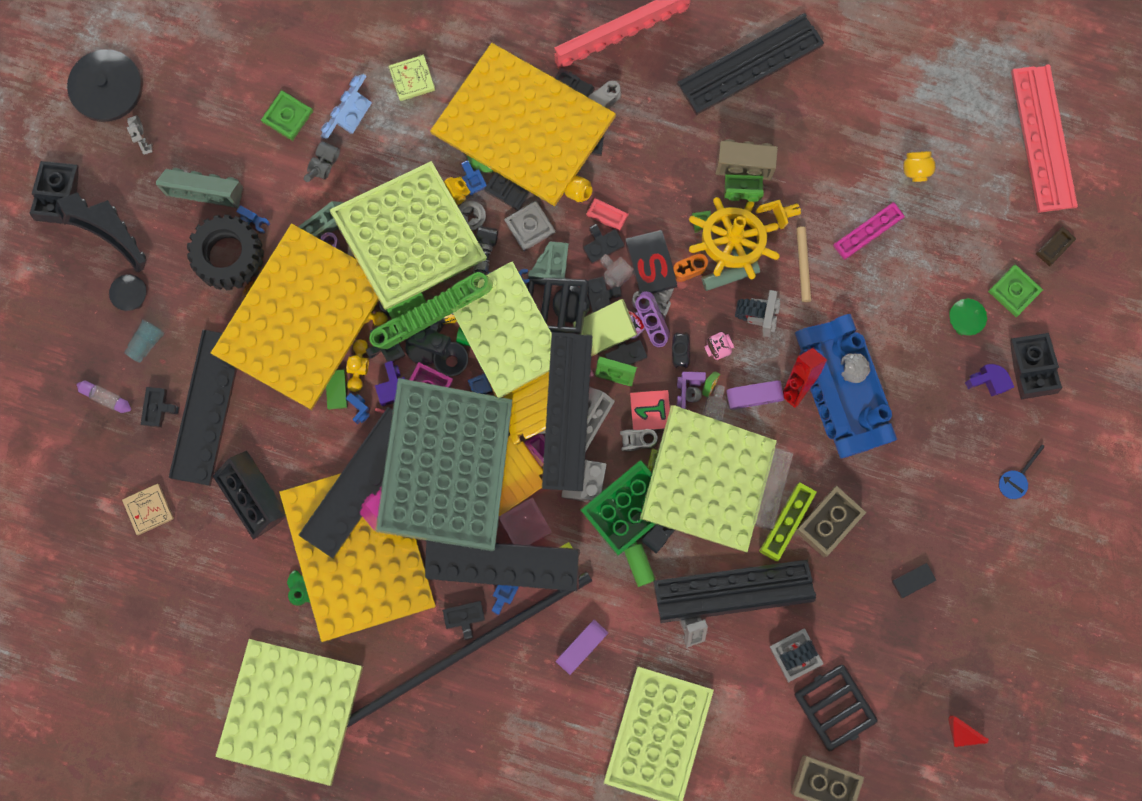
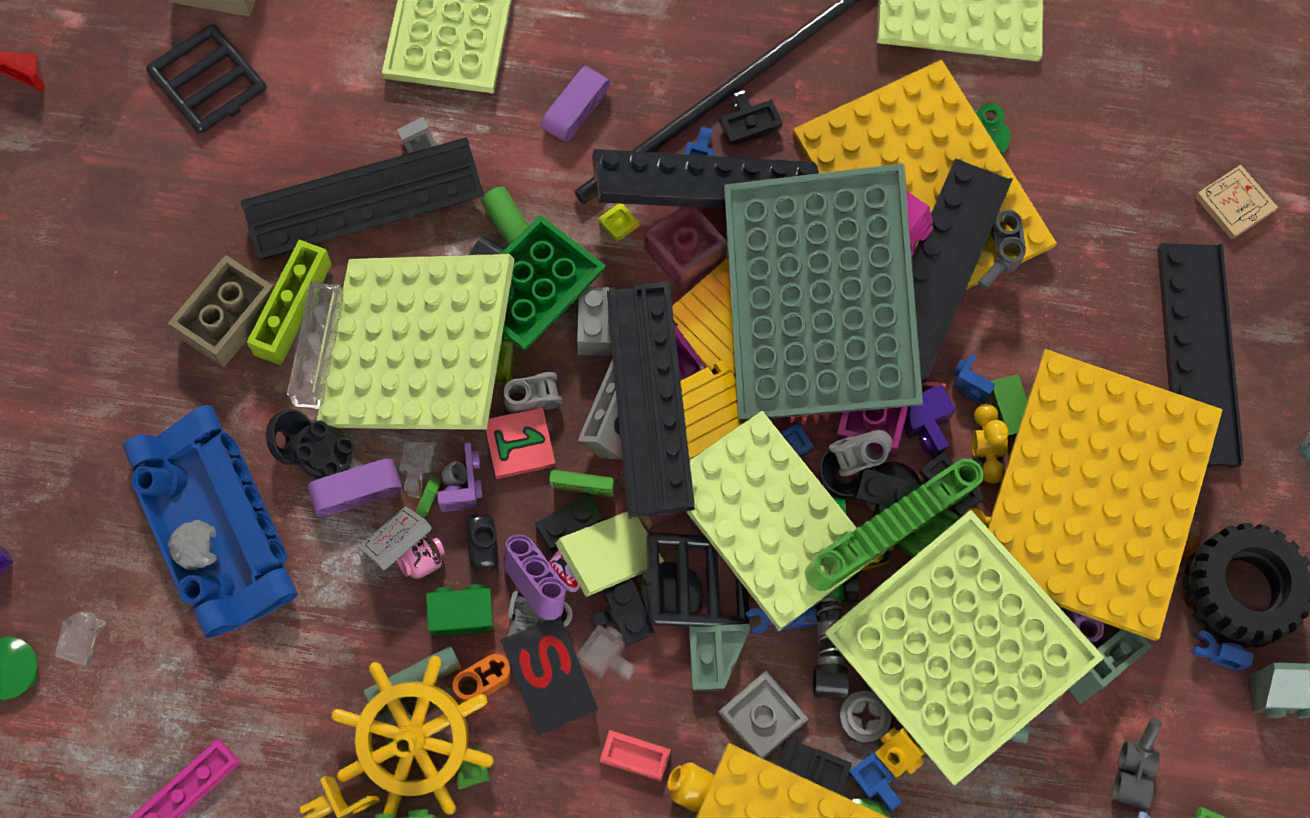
camera: 165 degrees right, 10 degrees down
black plate [140,387,179,428] -> none
black slope [213,451,286,540] -> none
black plate [583,224,625,264] -> none
plate [735,290,781,337] -> none
plate [769,628,823,682] -> none
red slope [783,348,827,408] -> none
tan piece [796,227,811,302] -> none
black tile [892,563,936,599] -> none
none -> clear bracket [55,611,106,666]
none -> black piece [266,409,312,465]
none -> black dish [293,420,354,479]
none -> light grey tile [358,506,432,570]
none -> green brick [426,585,494,637]
none -> light grey piece [829,430,893,476]
none -> dark grey beam [978,210,1026,290]

